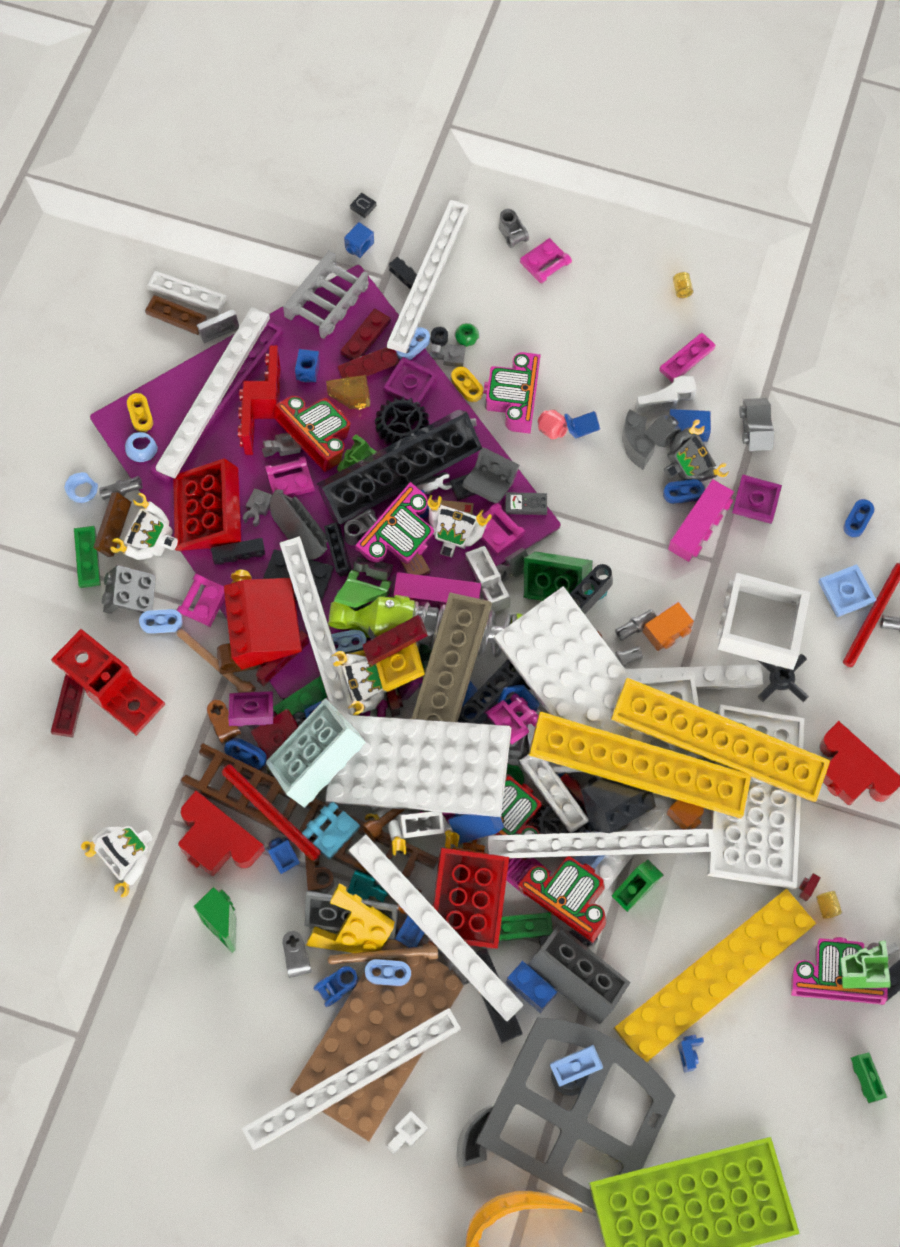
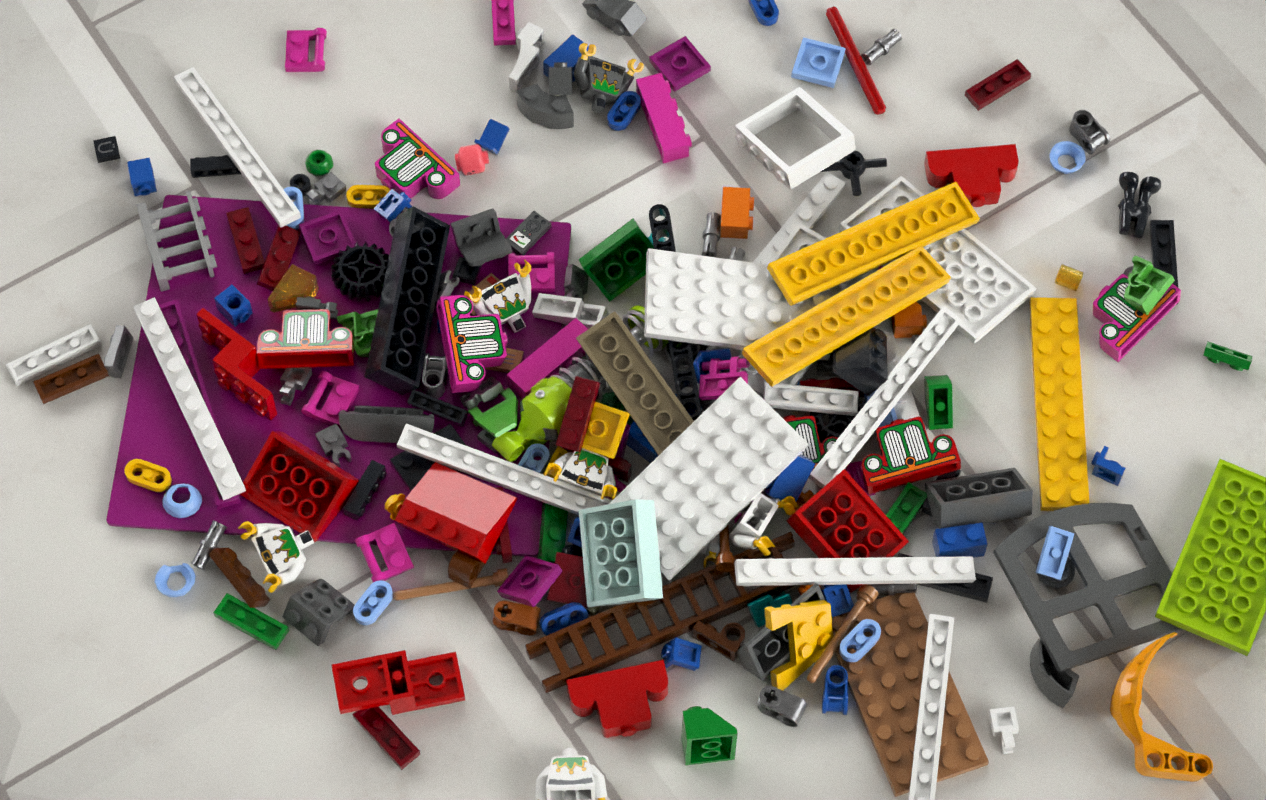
camera: 50 degrees left, 5 degrees down
red axle [222,765,321,861] -> none
medium azure plate [302,802,360,860] -> none
flat silver piece [499,209,529,248] -> none
dark red plate [798,873,821,902] -> none
none -> dark grey plate [296,297,338,319]
none -> blue bracket [374,189,412,222]

